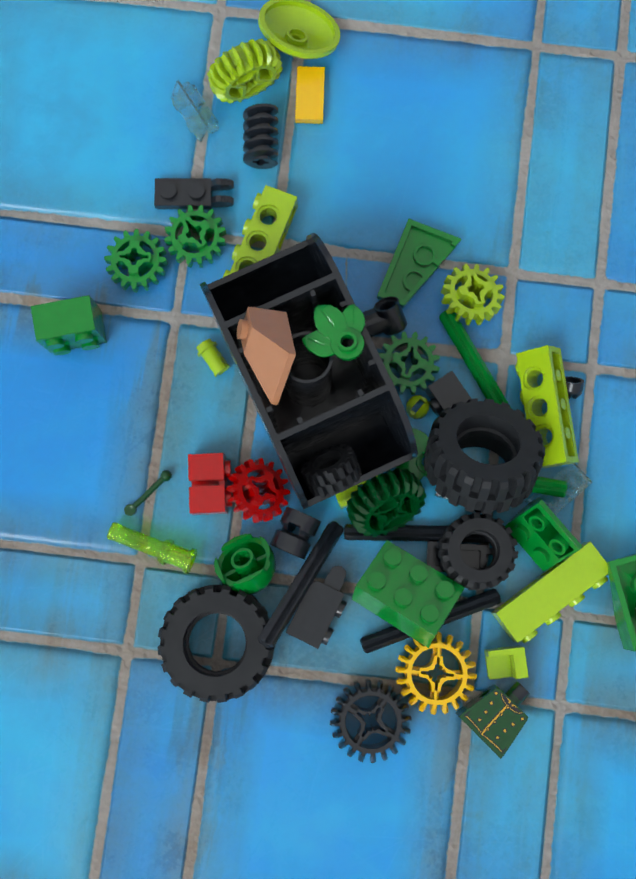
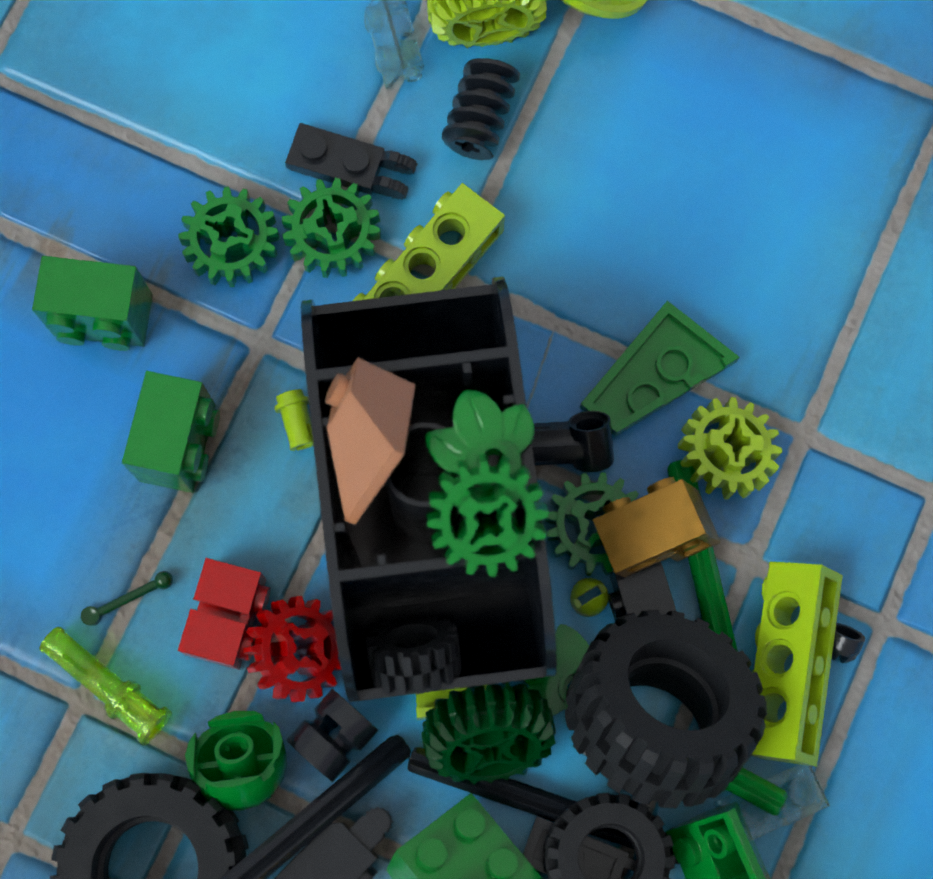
camera: 15 degrees right, 5 degrees down
yellow tile [295,66,325,124] -> none
none -> green brick [122,371,220,493]
none -> green gear [427,454,549,577]
none -> pearl gold brick [592,477,721,577]

